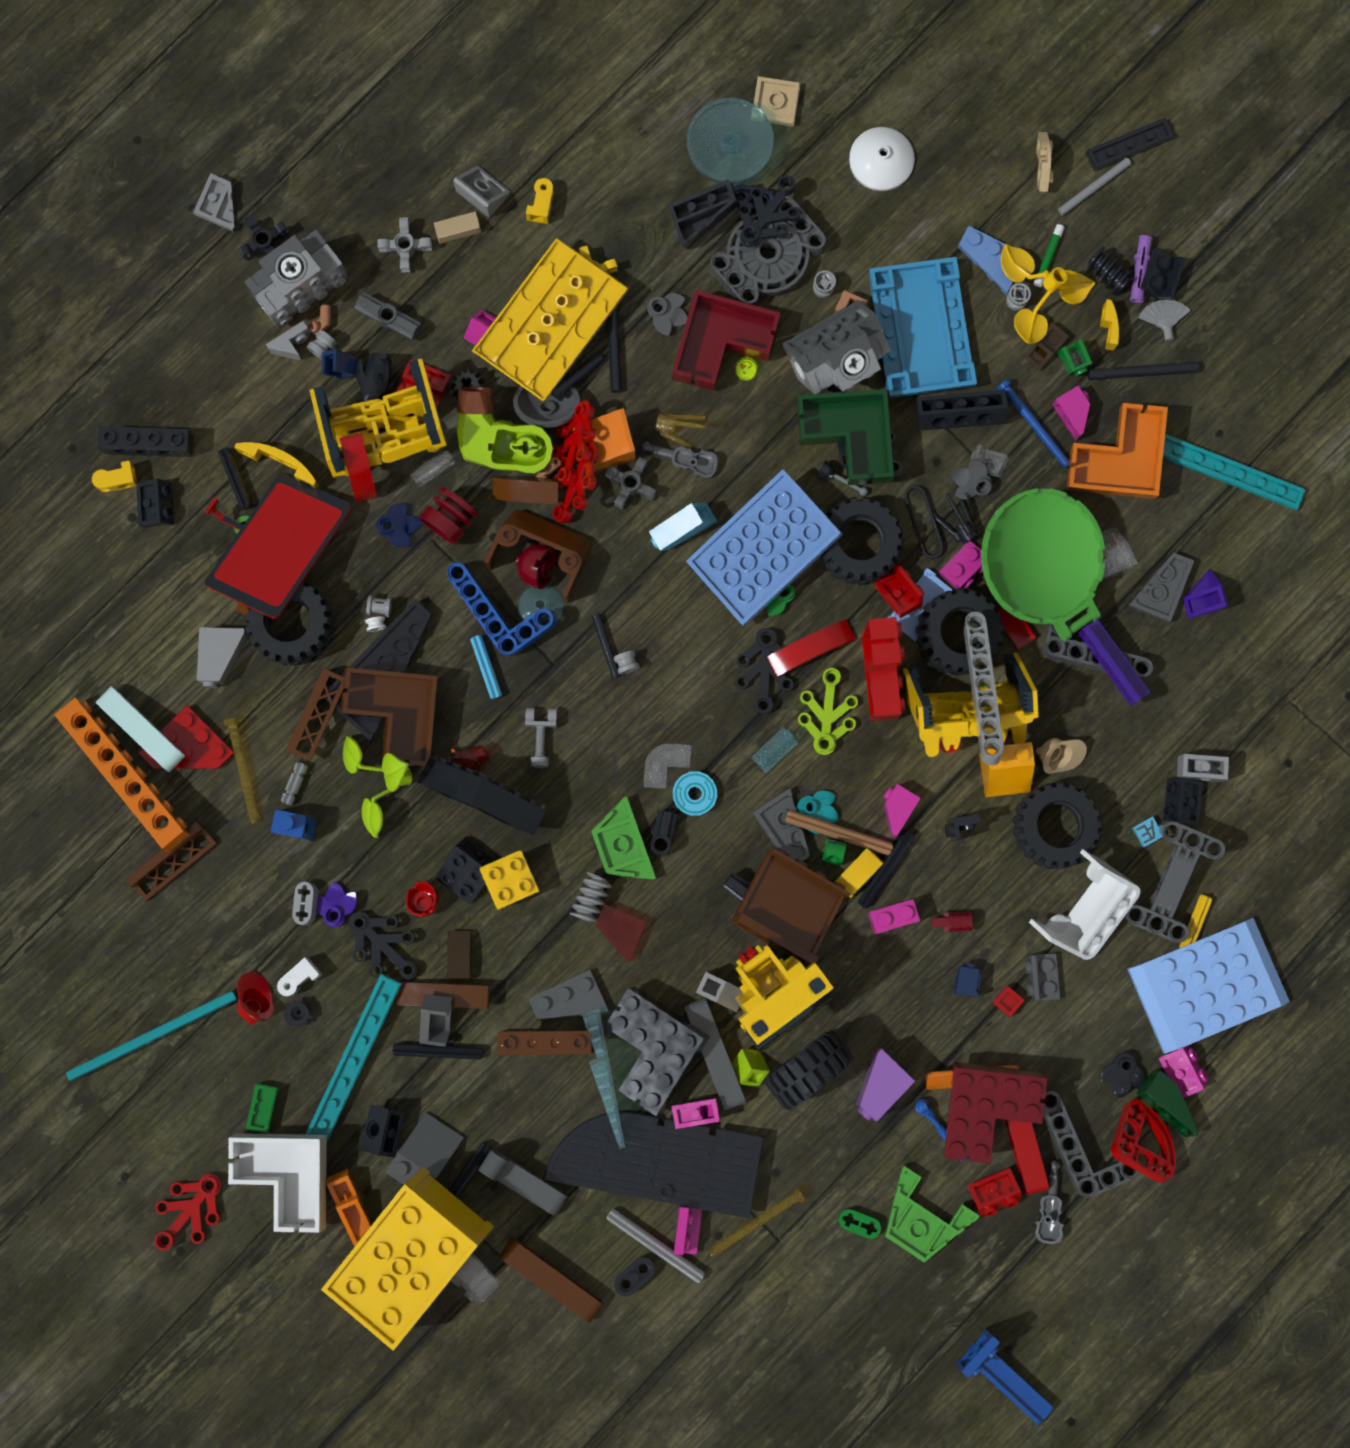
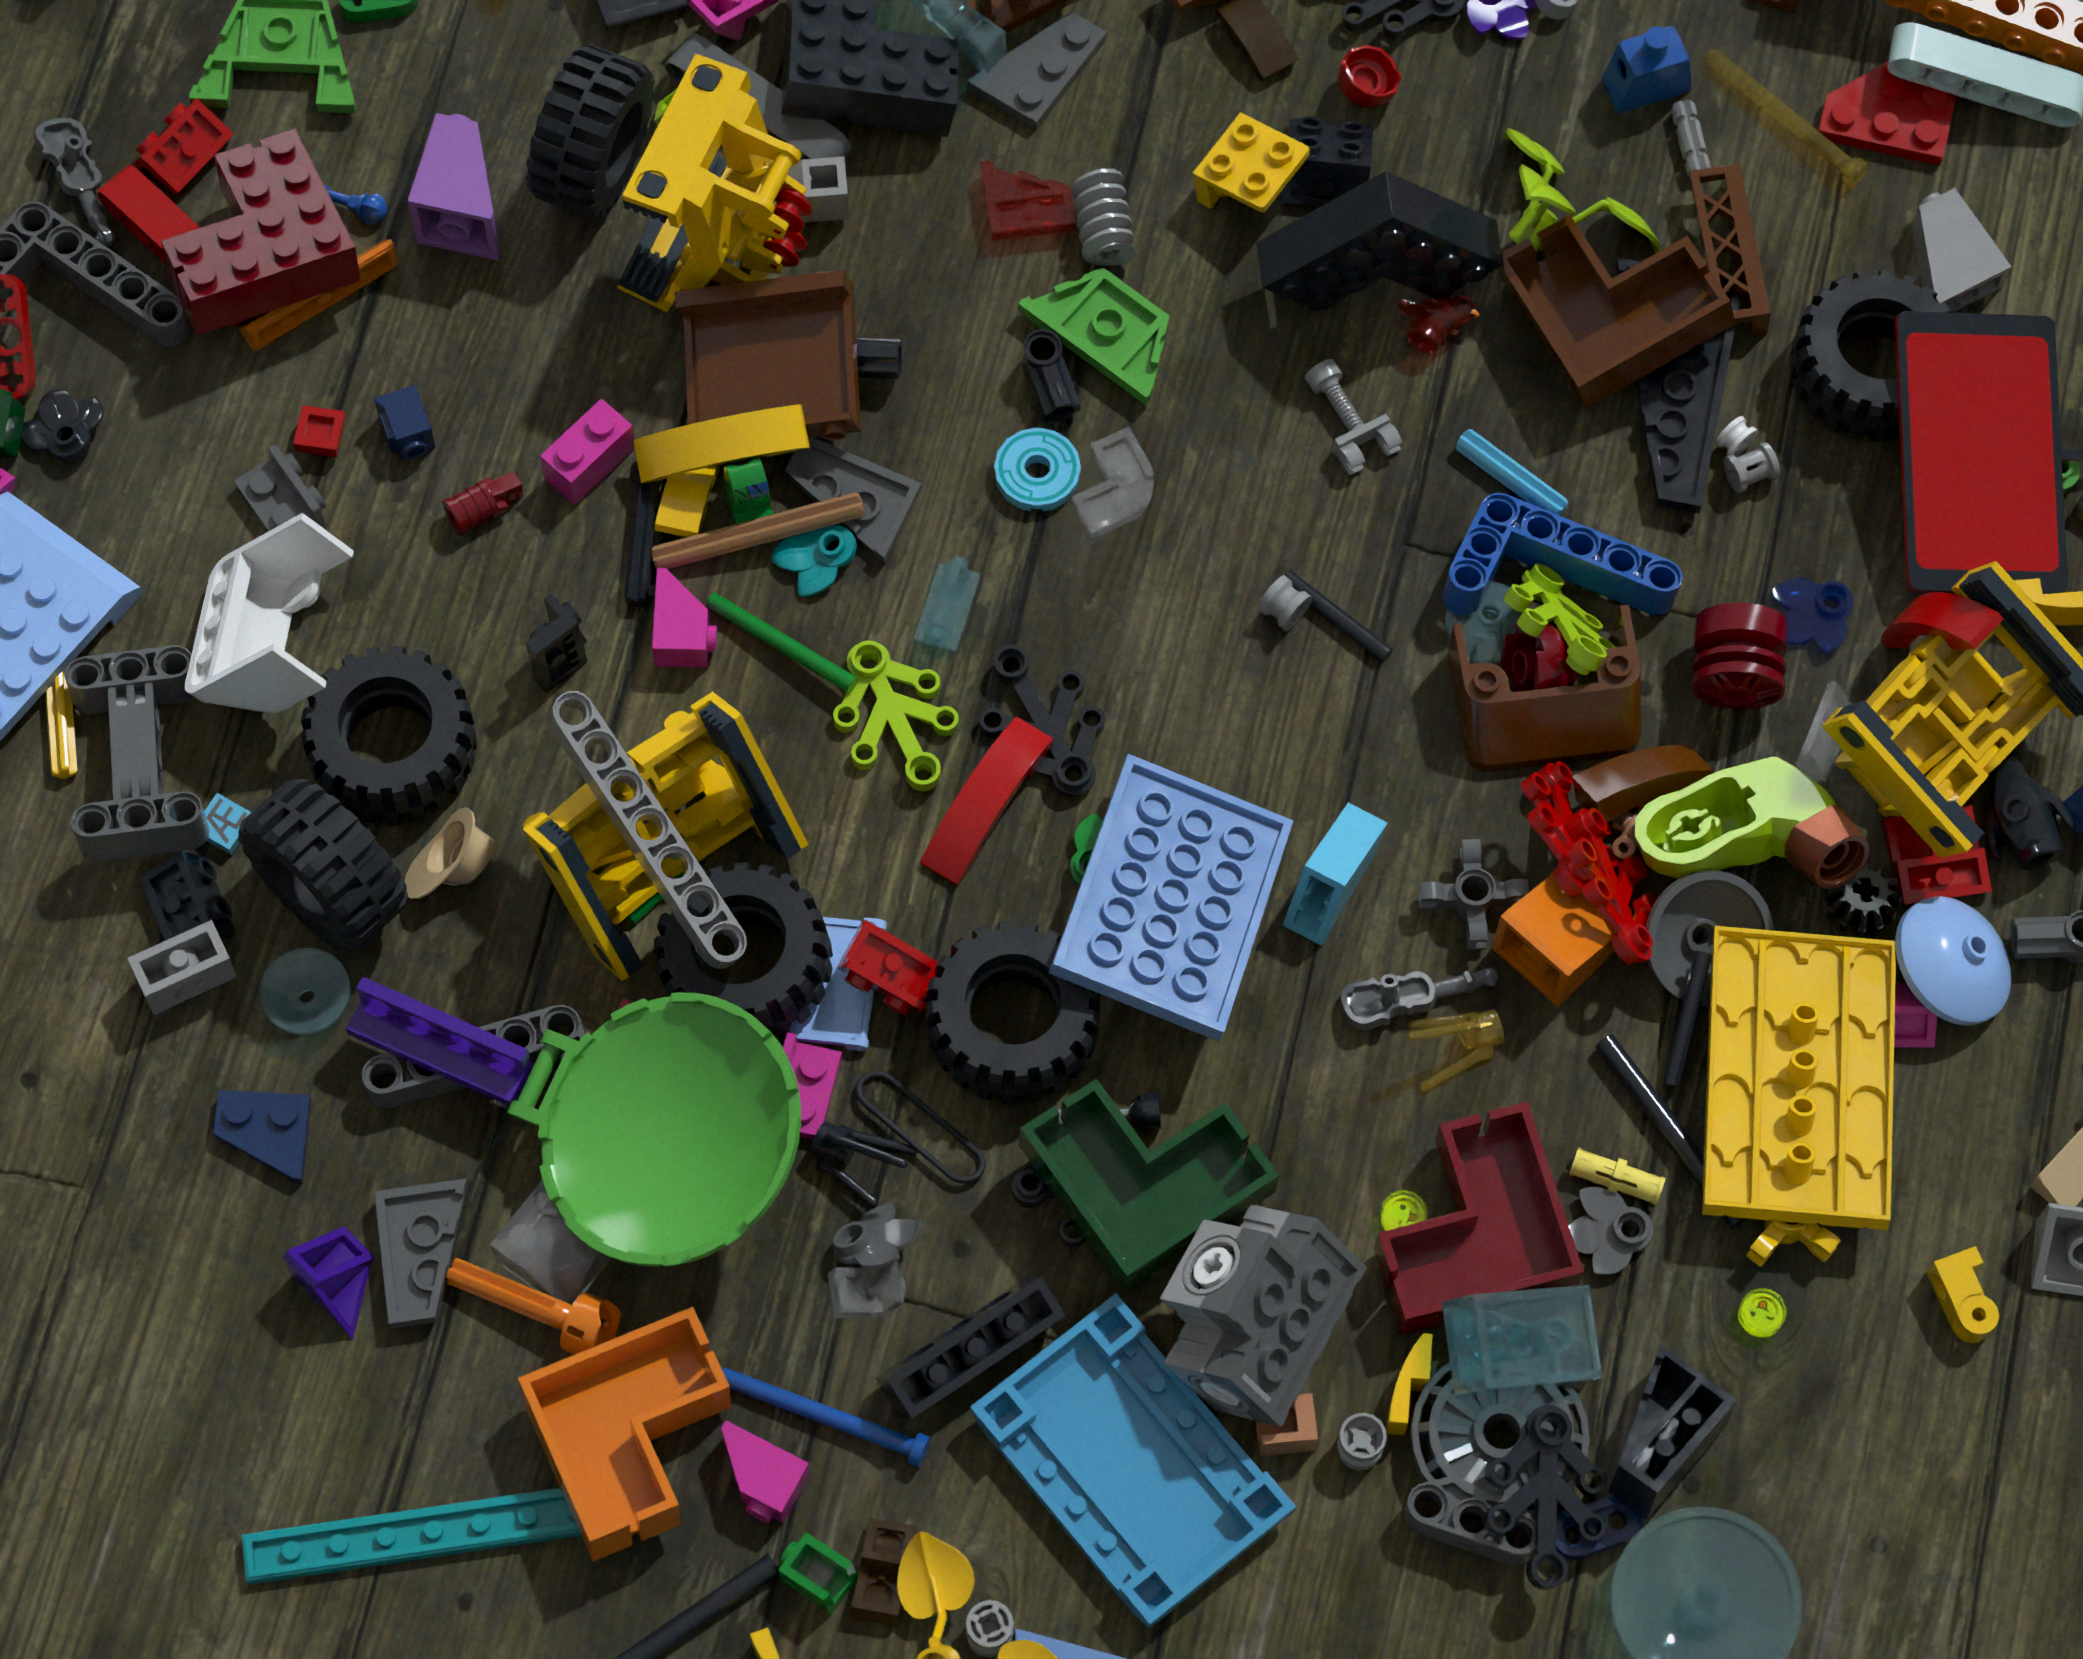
camera: 150 degrees right, 15 degrees down
red piece [861,617,905,722] -> none
light orange slope [979,742,1035,798] -> none
none -> dark blue wing [213,1090,312,1184]
none -> black tyre [238,779,408,952]
none -> clear light blue dish [259,948,351,1035]
none -> orange piece [446,1258,621,1355]
none -> yellow slope [633,404,810,484]
none -> green bar [706,592,858,693]
none -> yellow slope [1386,1333,1433,1435]
none -> clear light blue slope [1442,1285,1603,1396]
none -> lime plant [1503,563,1615,675]
none -> light yellow pin [1569,1147,1666,1205]
none -> clear neon green tile [1738,1288,1787,1337]
none -> light blue dish [1895,896,2011,1026]

